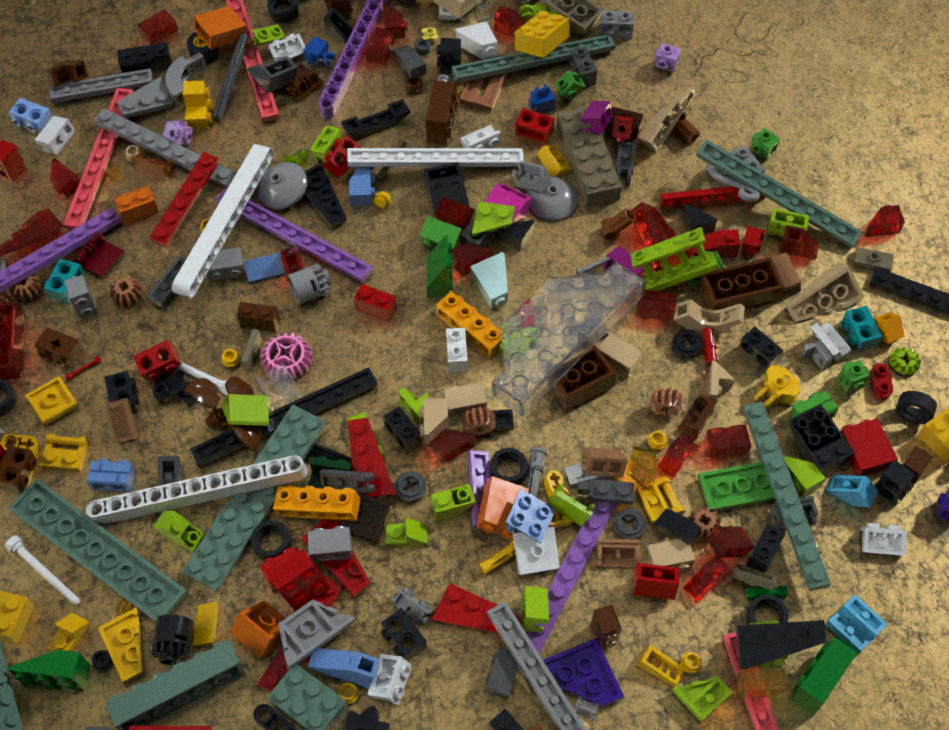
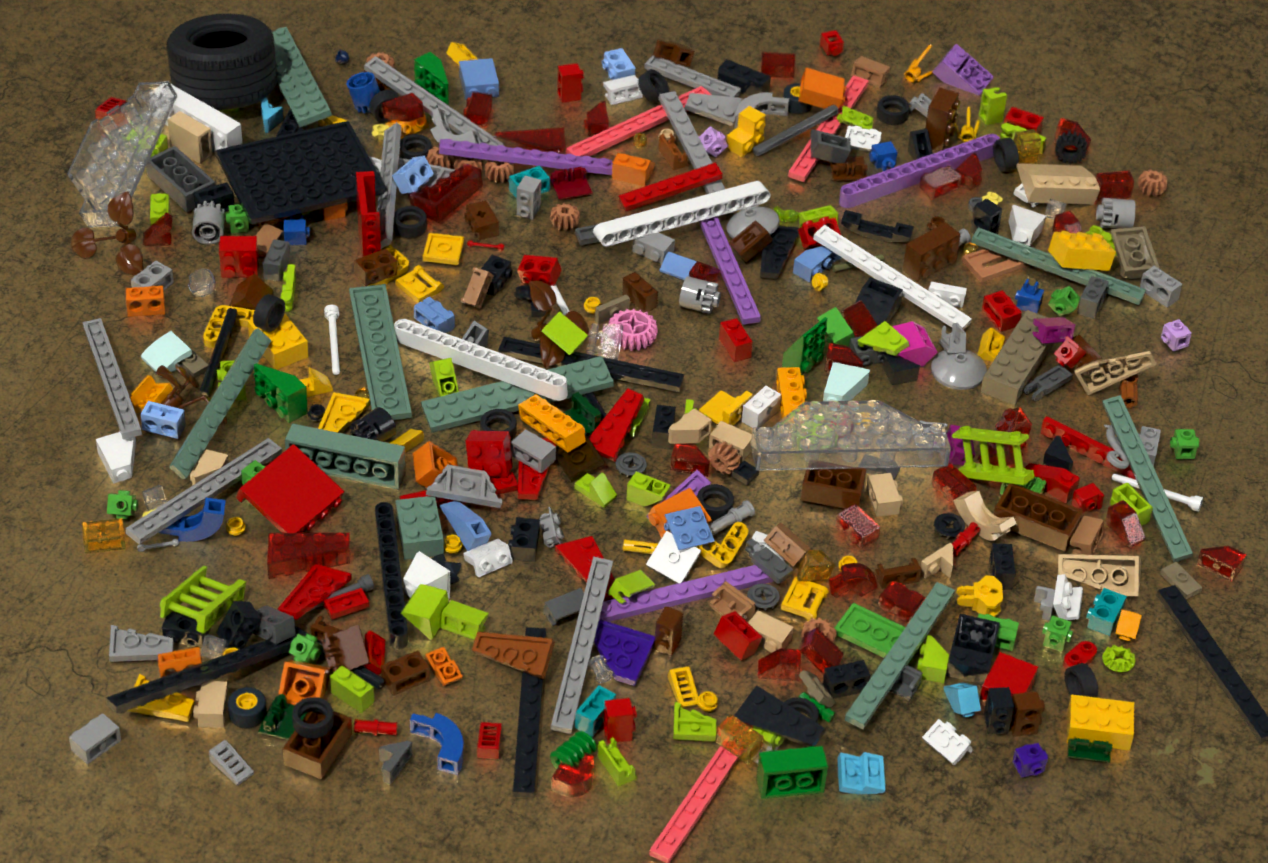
camera: 40 degrees right, 15 degrees down
dark grey hinge [319,469,376,494] -> none
dark grey slope [391,45,427,79] -> none
lime hinge [548,484,595,527] -> none
dark orange piece [601,208,636,241] -> none
nougat gear [650,387,683,417] -> none
black slope [654,508,702,546] -> none
none -> black tyre [638,69,669,103]
none -> yellow bracket [699,390,752,426]
none -> reddish brown slope [729,220,773,263]
none -> clear red brick [835,504,880,549]
none -> white piece [1112,473,1203,512]

